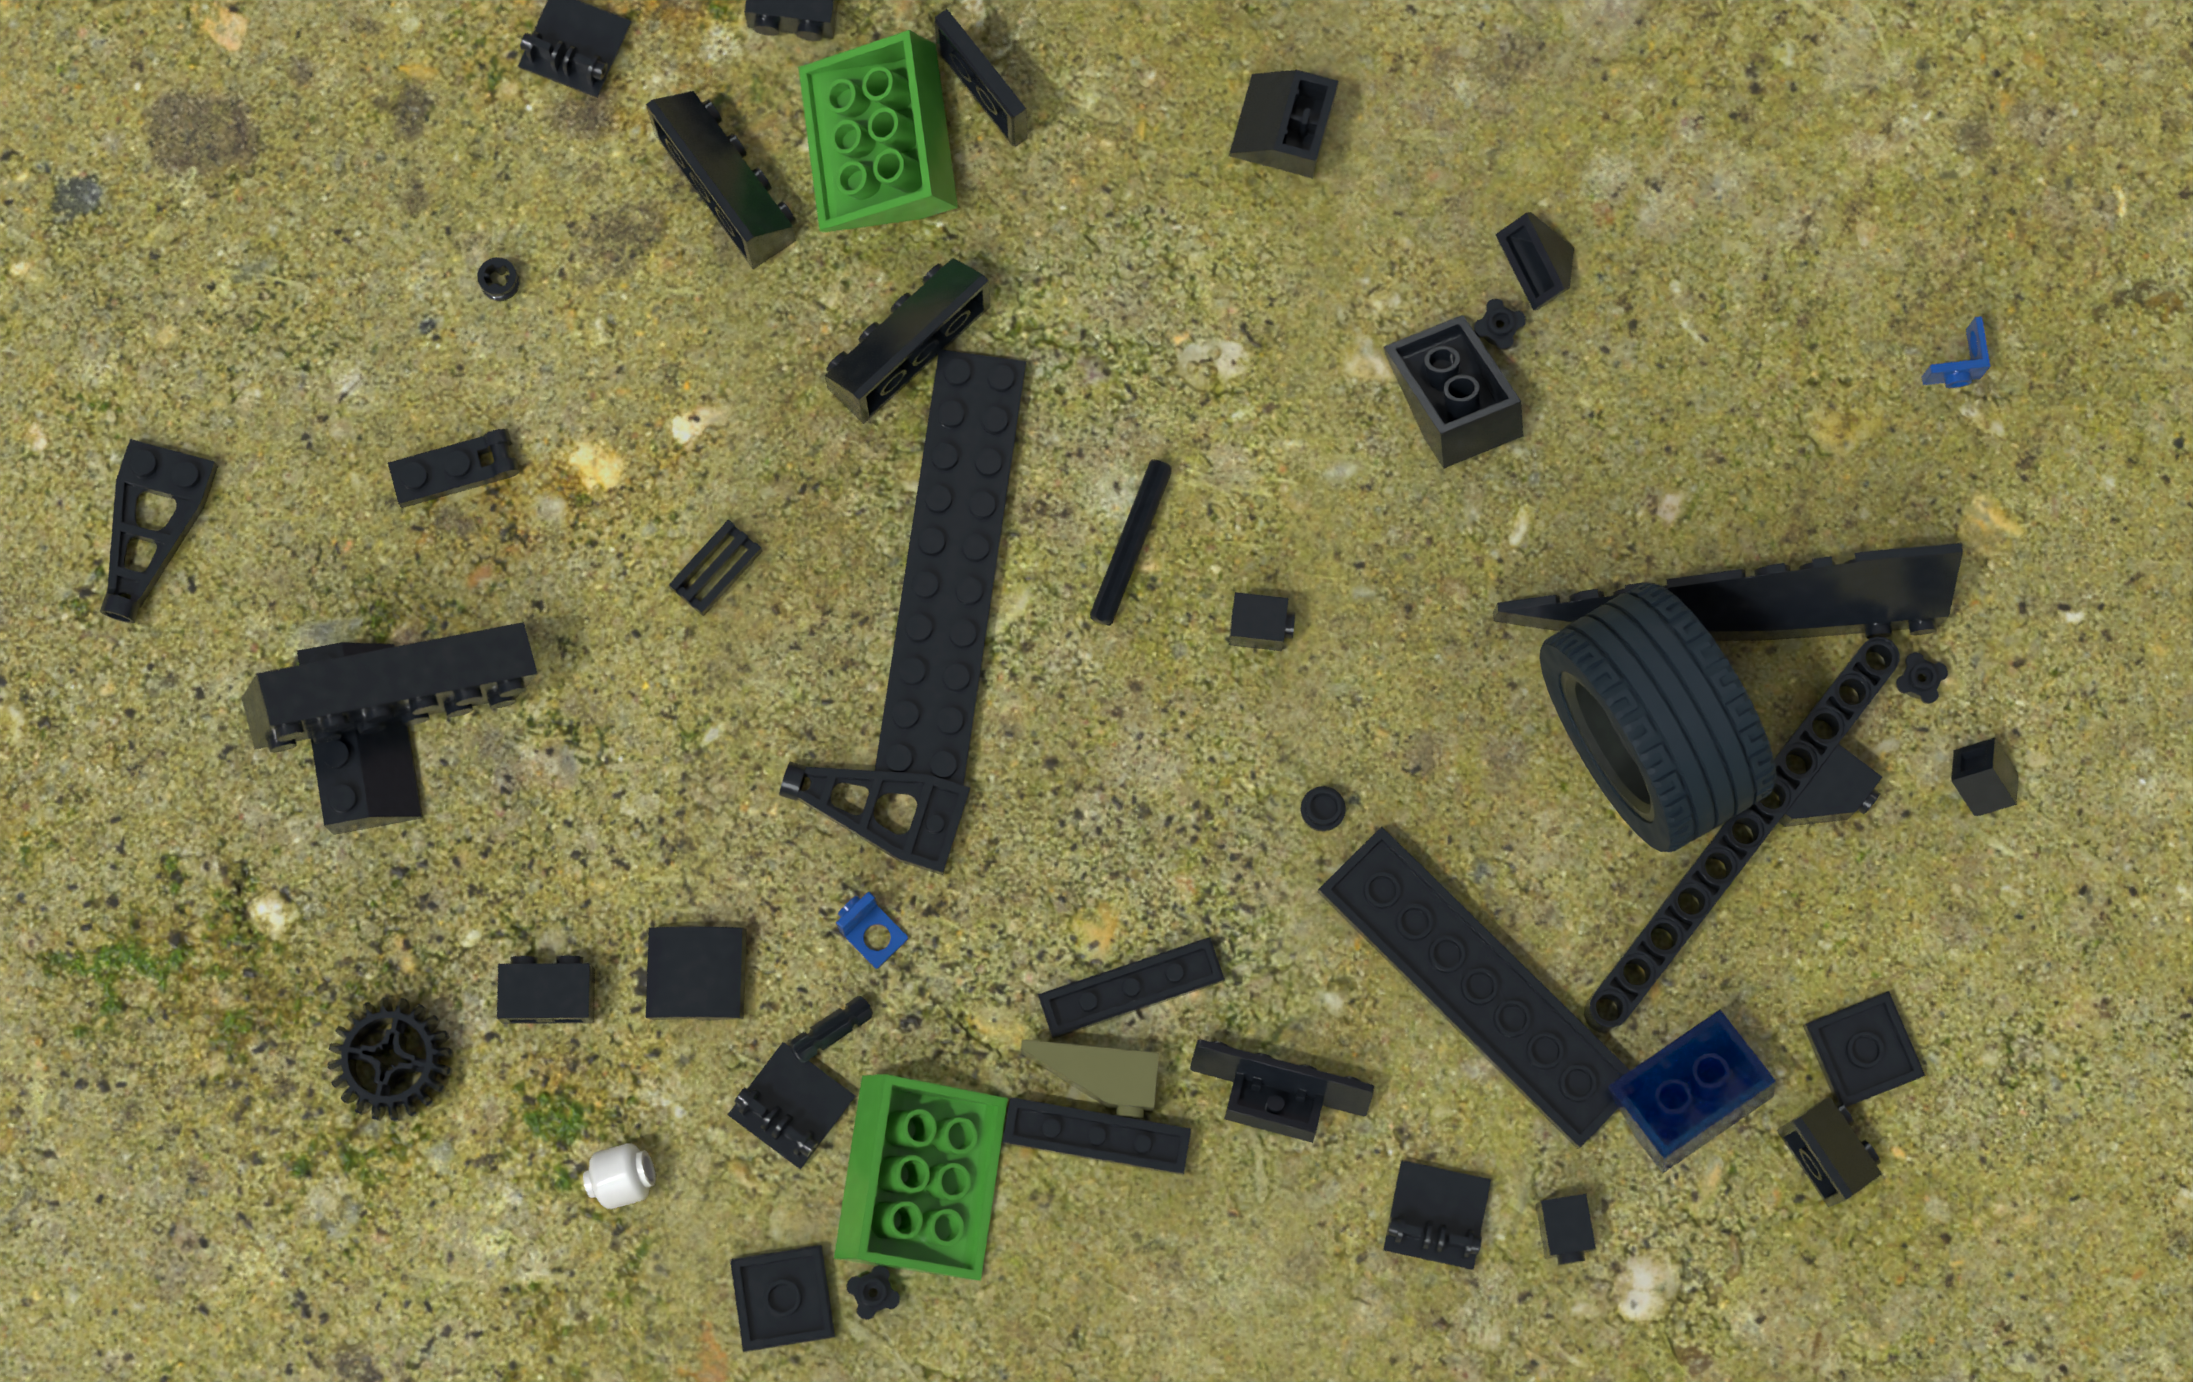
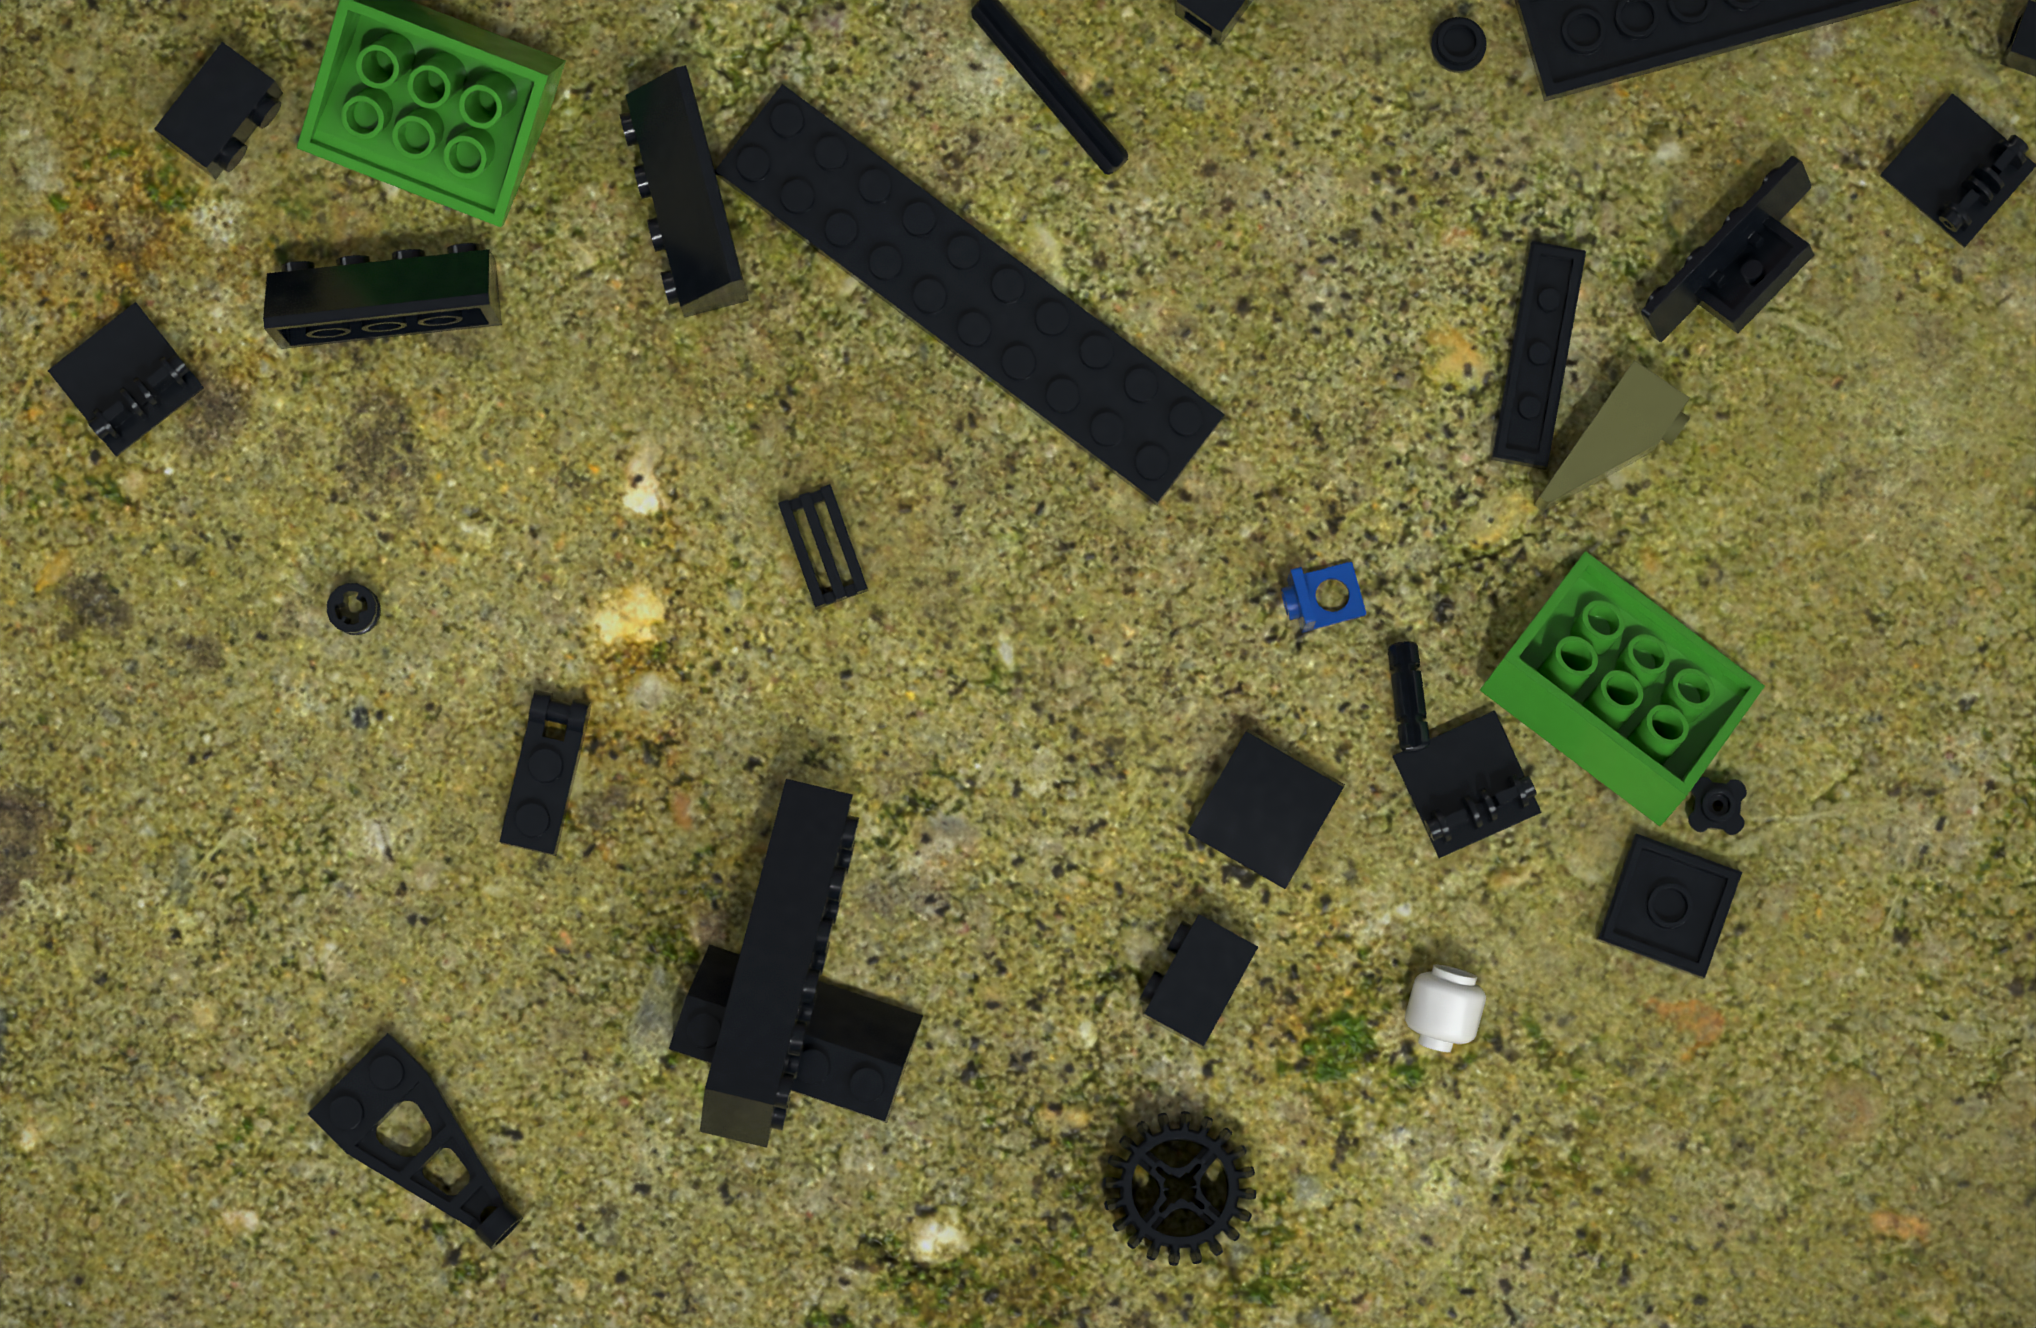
camera: 55 degrees left, 5 degrees up
black plate [779,761,970,875] -> none
black plate [1002,1097,1191,1175] -> none

